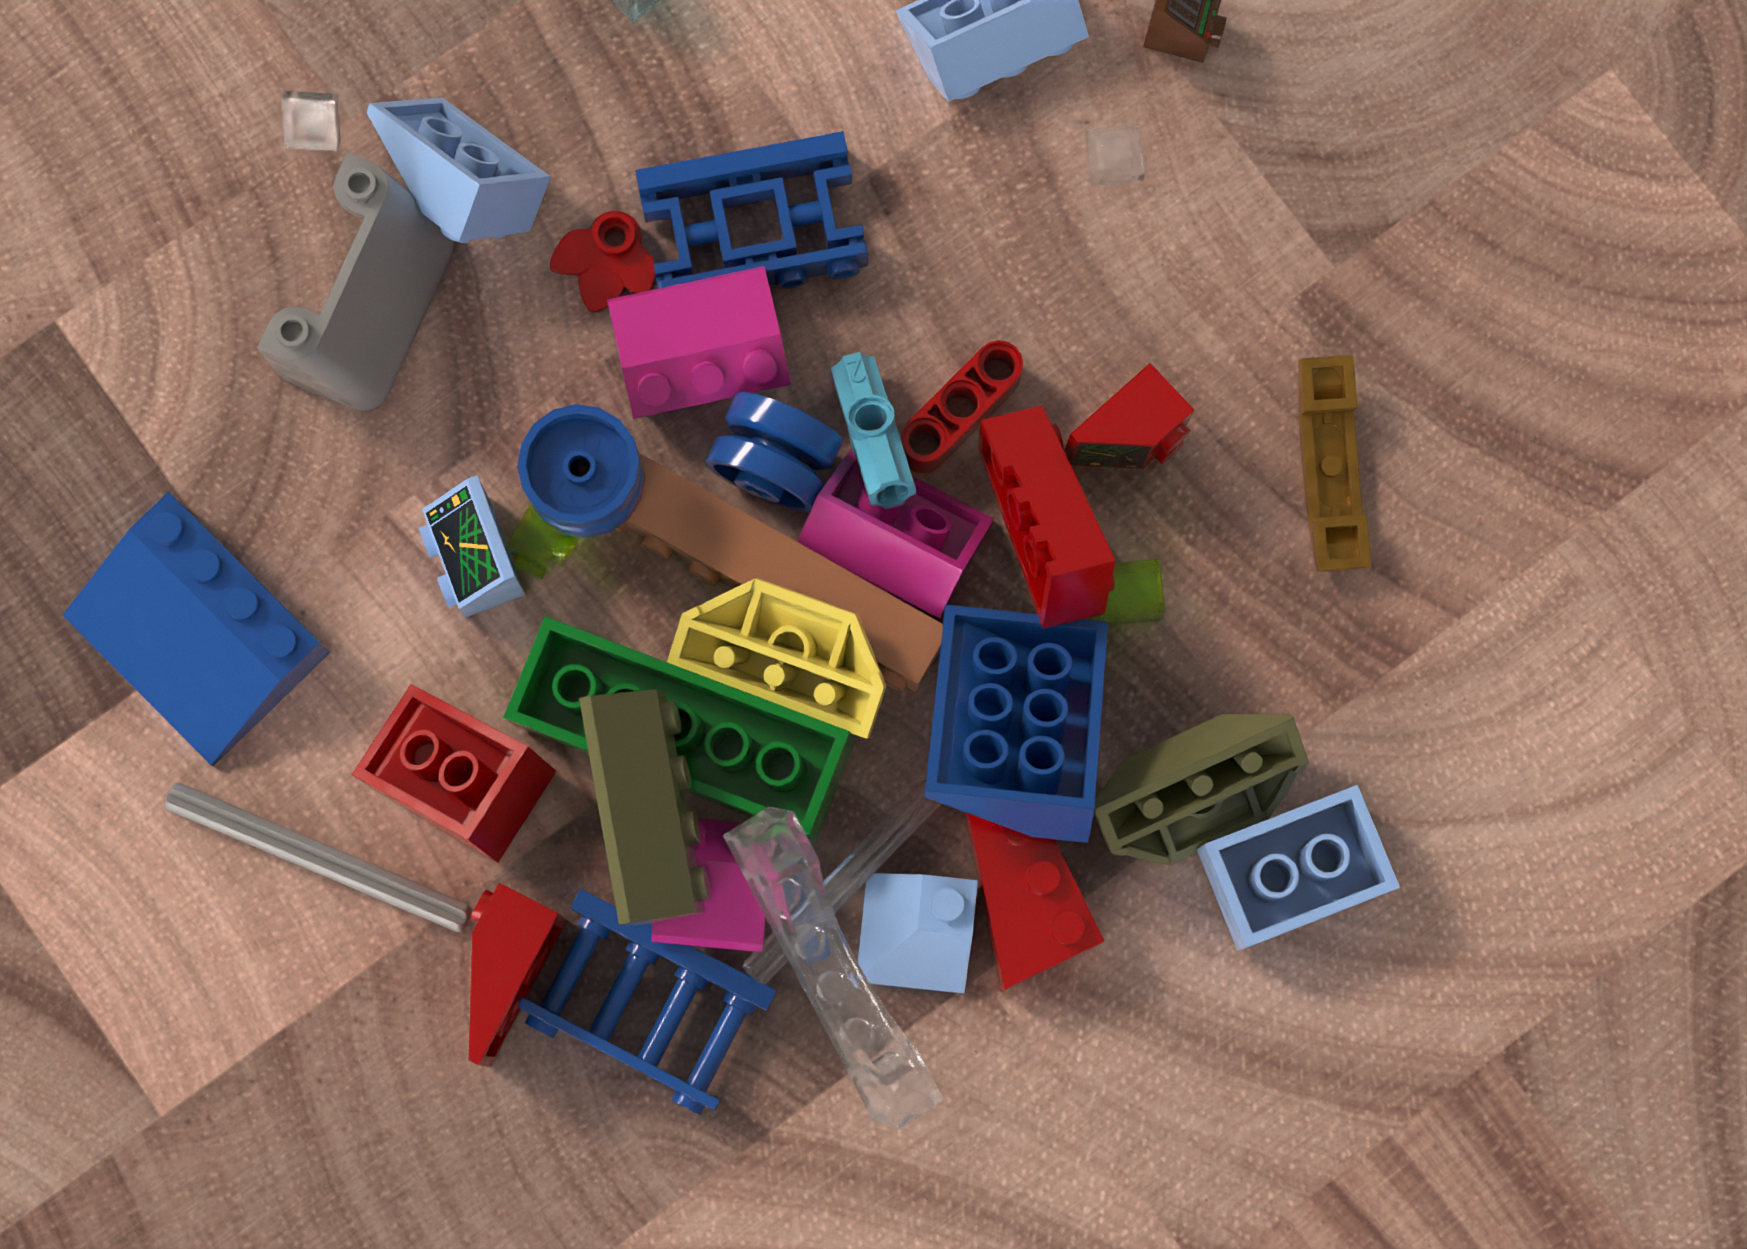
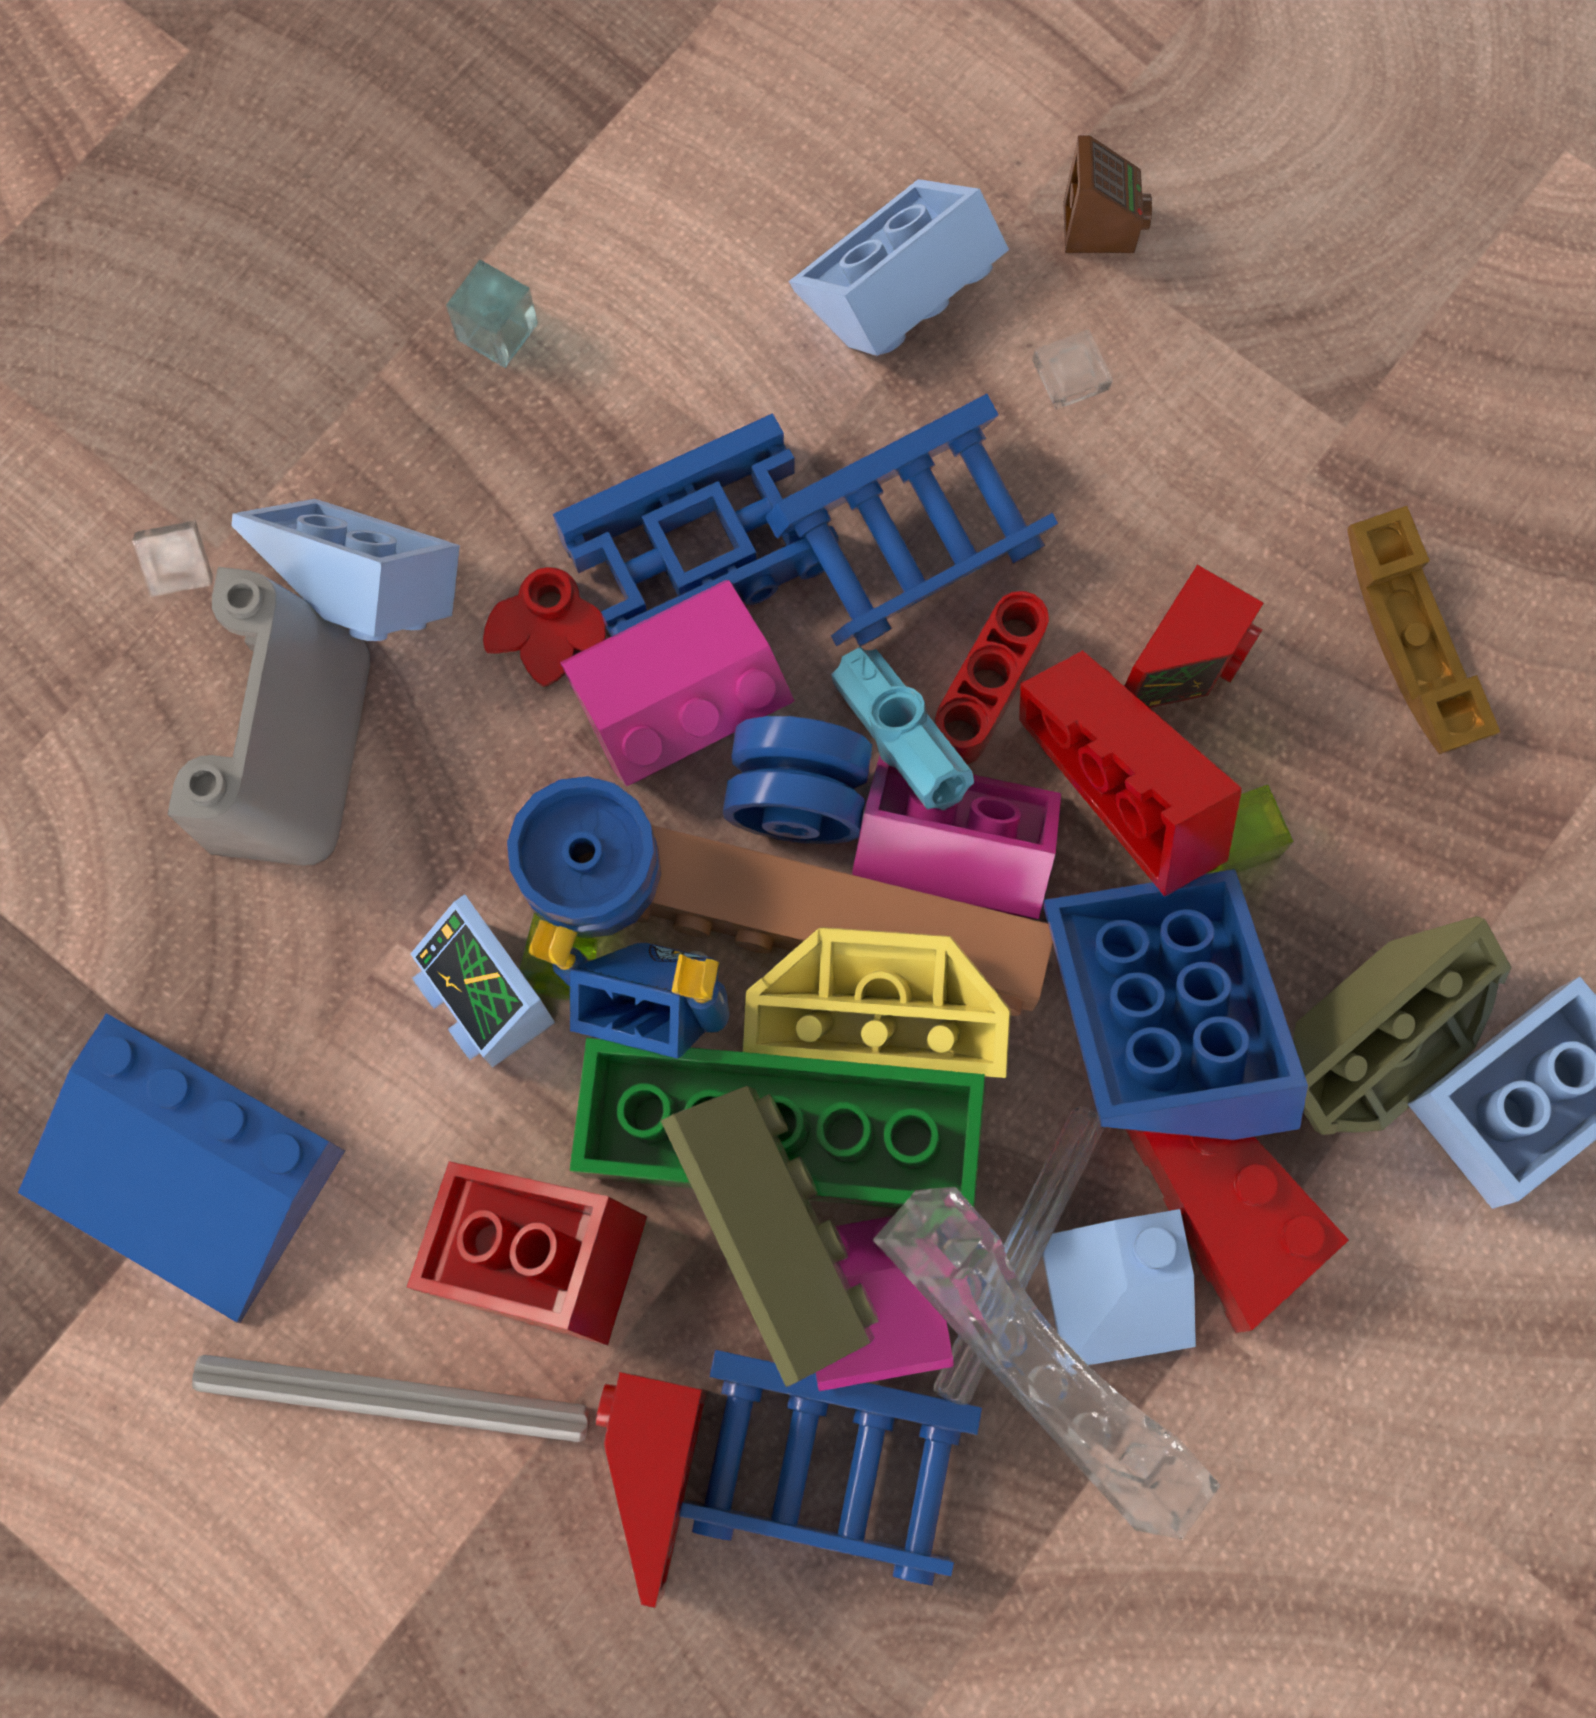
camera: 10 degrees left, 5 degrees down
none -> blue torso [529,919,730,1059]
none -> blue fence [765,394,1058,647]

